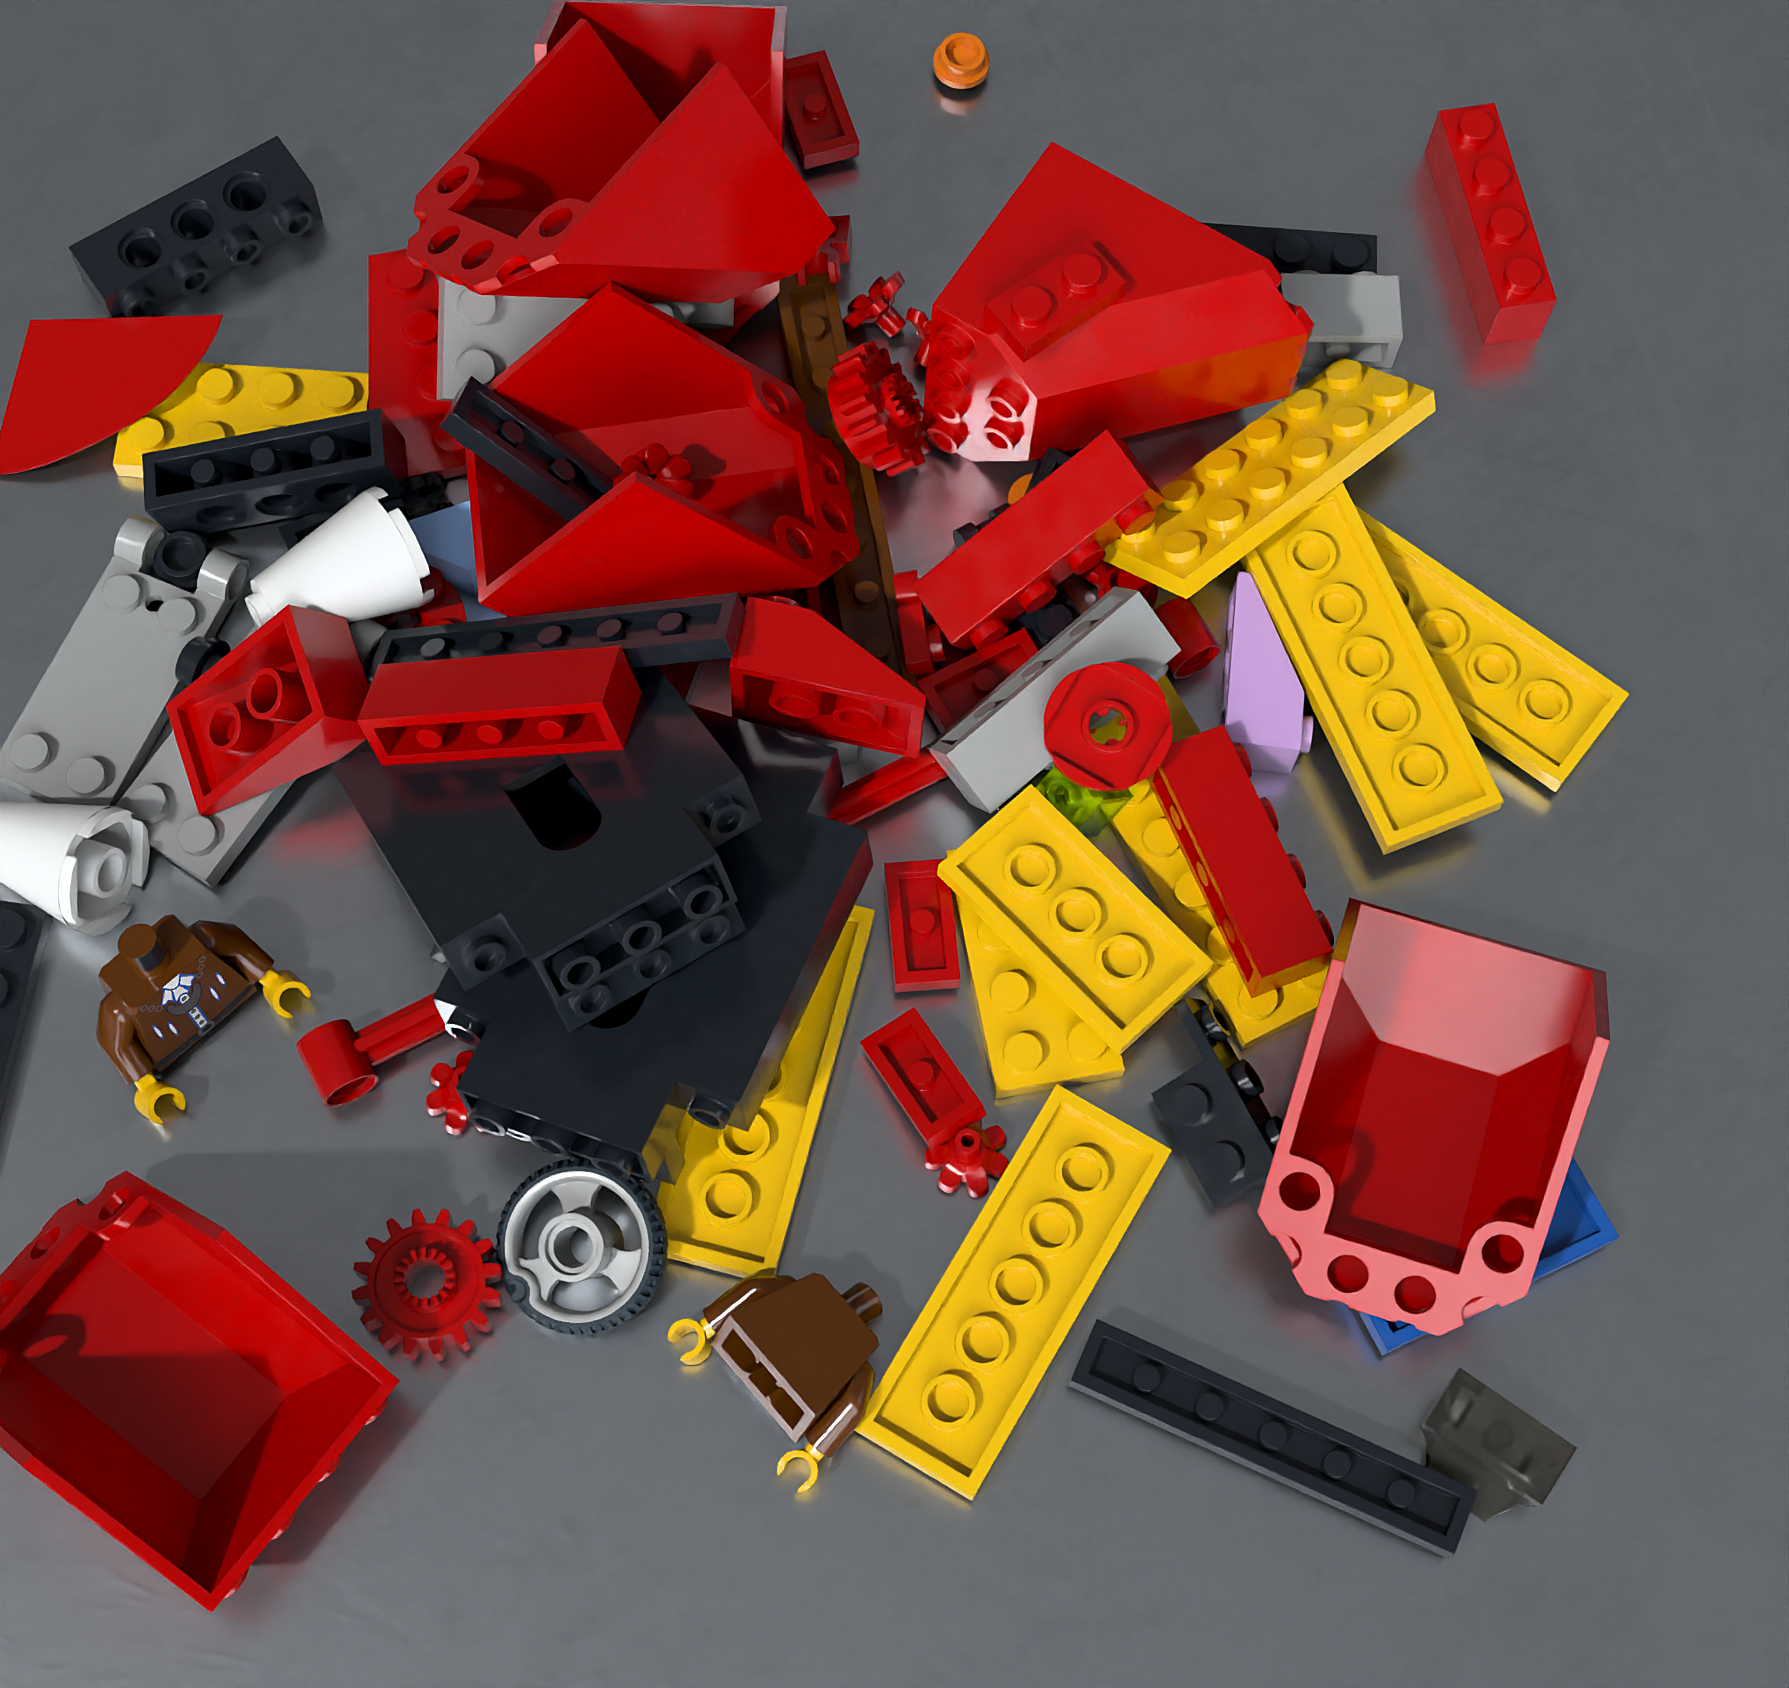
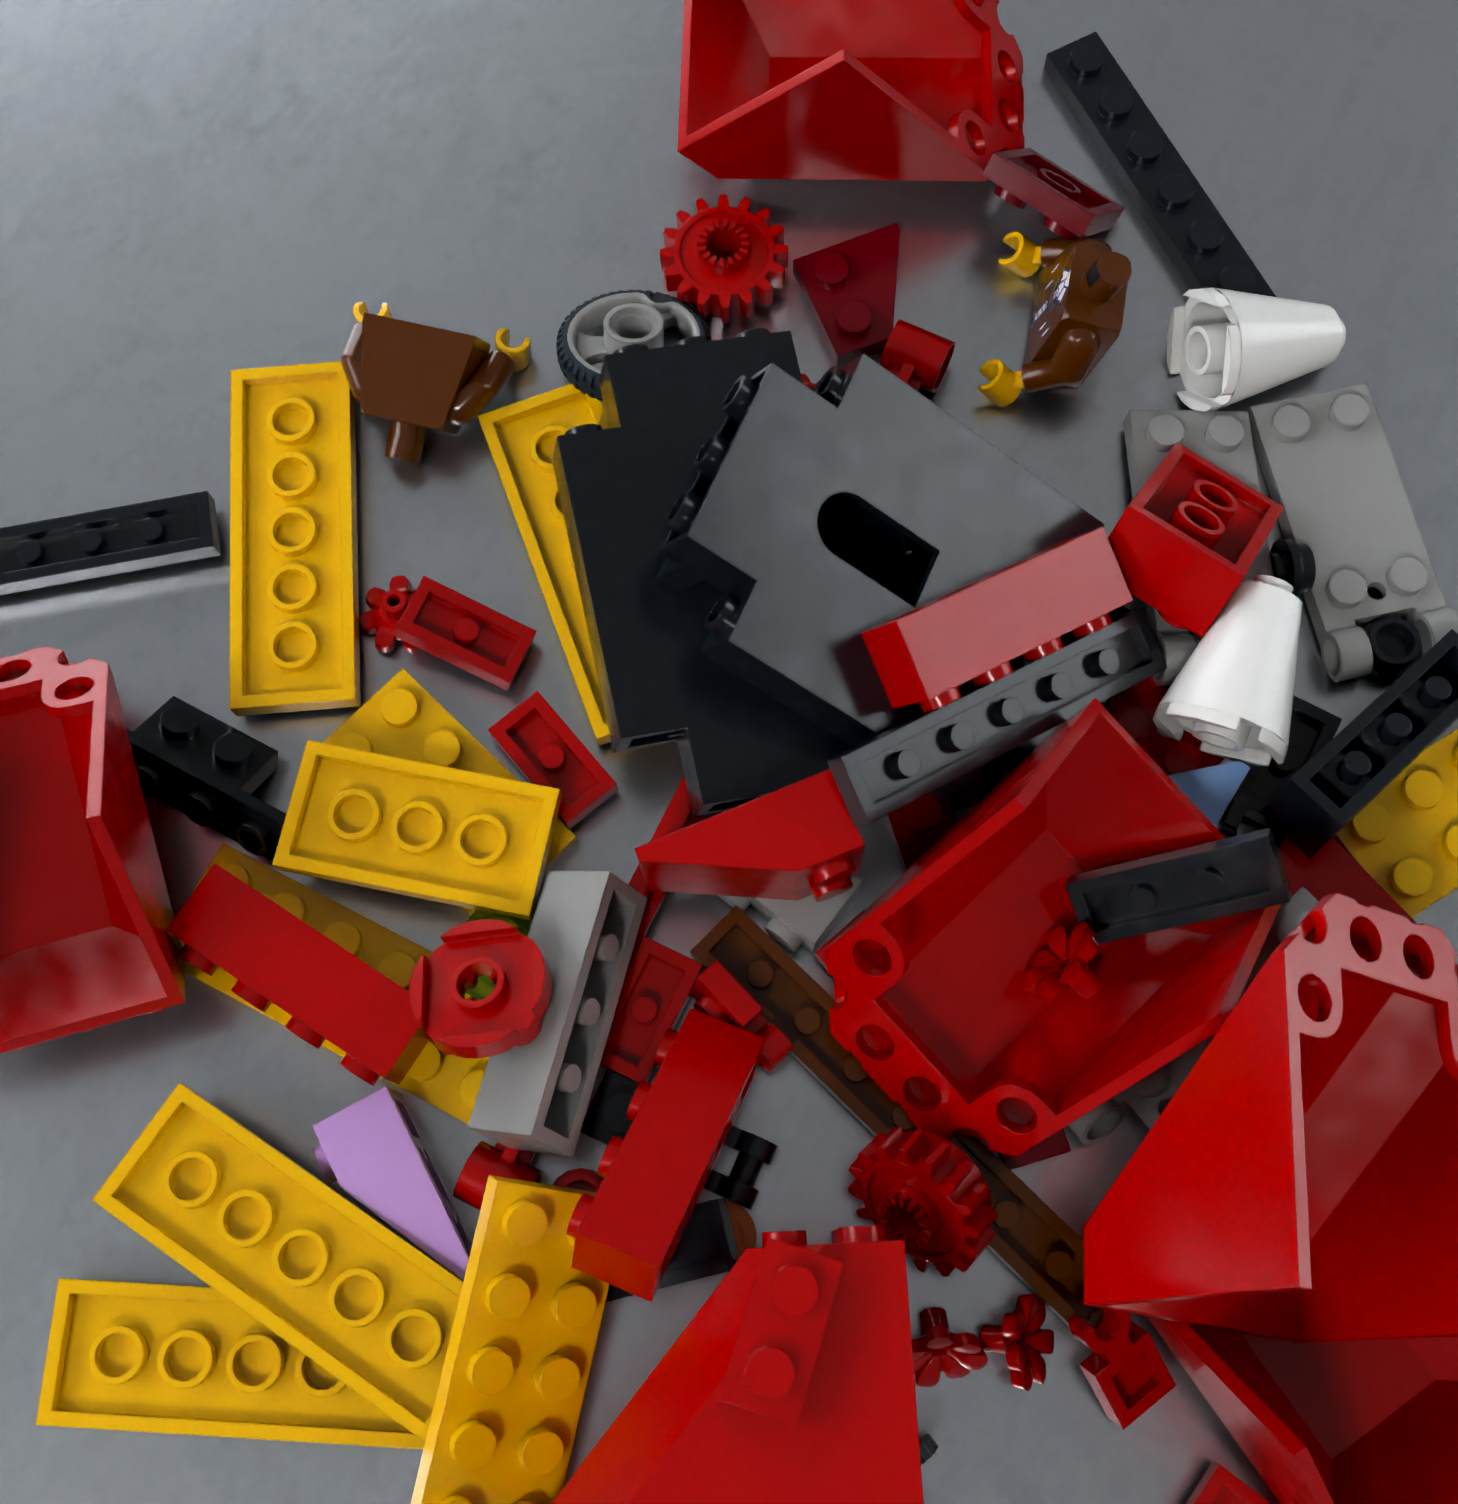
camera: 155 degrees right, 5 degrees up
none -> dark red wing [793,223,900,368]
none -> dark red plate [982,148,1124,240]

